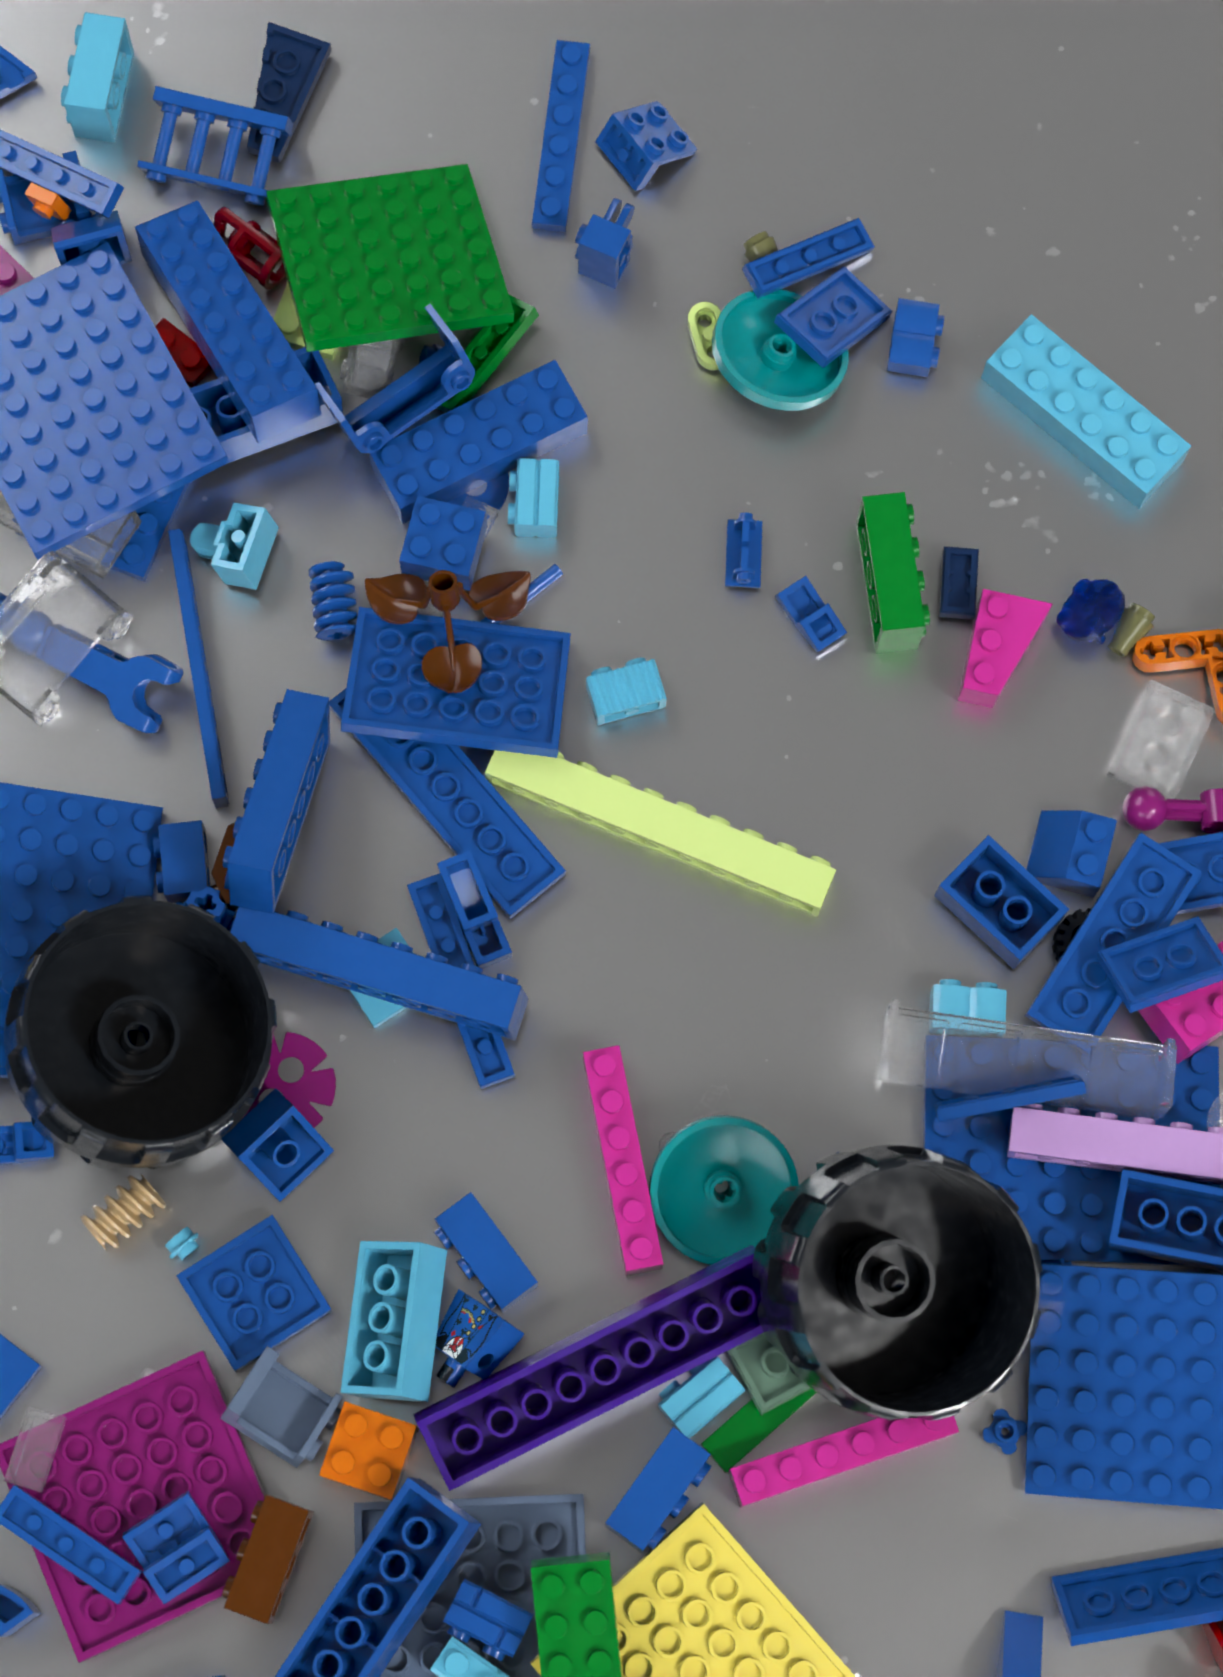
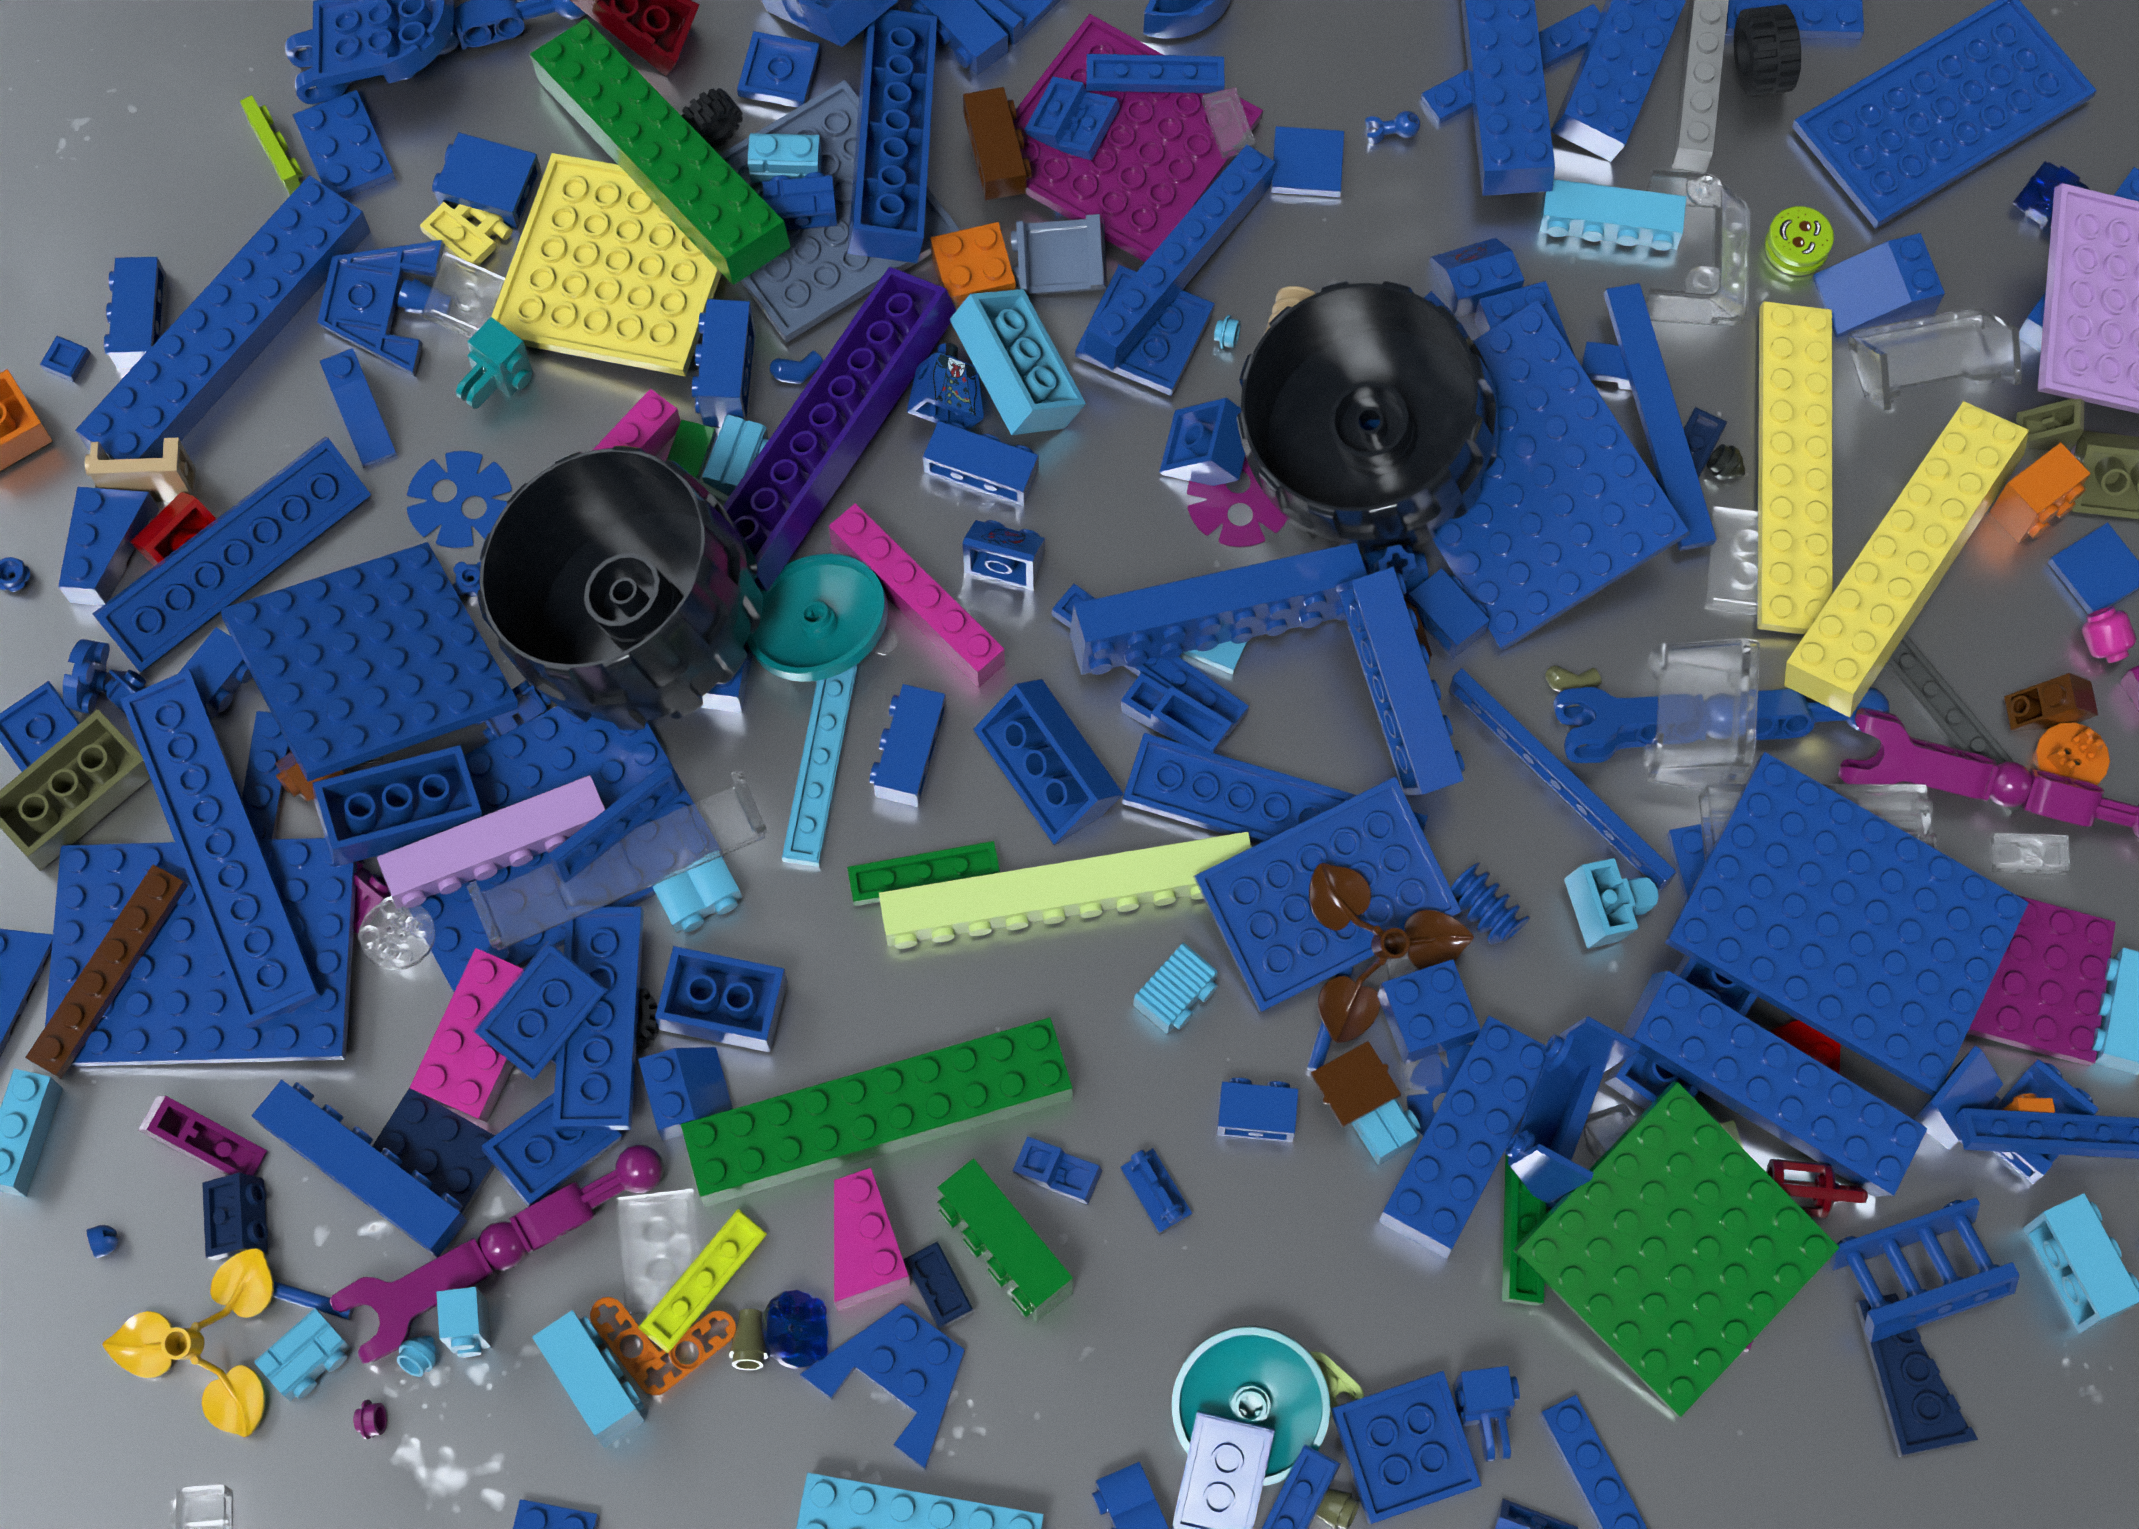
camera: 150 degrees right, 5 degrees down
none -> blue piece [407,451,512,548]
none -> teal brick [456,317,533,409]
none -> neon yellow tile [638,1209,767,1353]
none -> green brick [680,1017,1073,1207]
none -> blue arm [769,351,823,384]
none -> medium azure tile [782,663,859,867]
none -> blue wing [800,1303,965,1470]
none -> green plate [847,841,1000,906]
none -> blue brick [869,684,947,807]
none -> blue slope [962,520,1045,591]
none -> blue slope [973,679,1124,845]
none -> blue brick [1084,145,1275,371]
none -> blue brick [1217,1078,1298,1143]
none -> reddish brown piece [1310,1041,1401,1128]
none -> blue plate [1330,1371,1482,1524]
none -> olive arm [1545,665,1602,693]

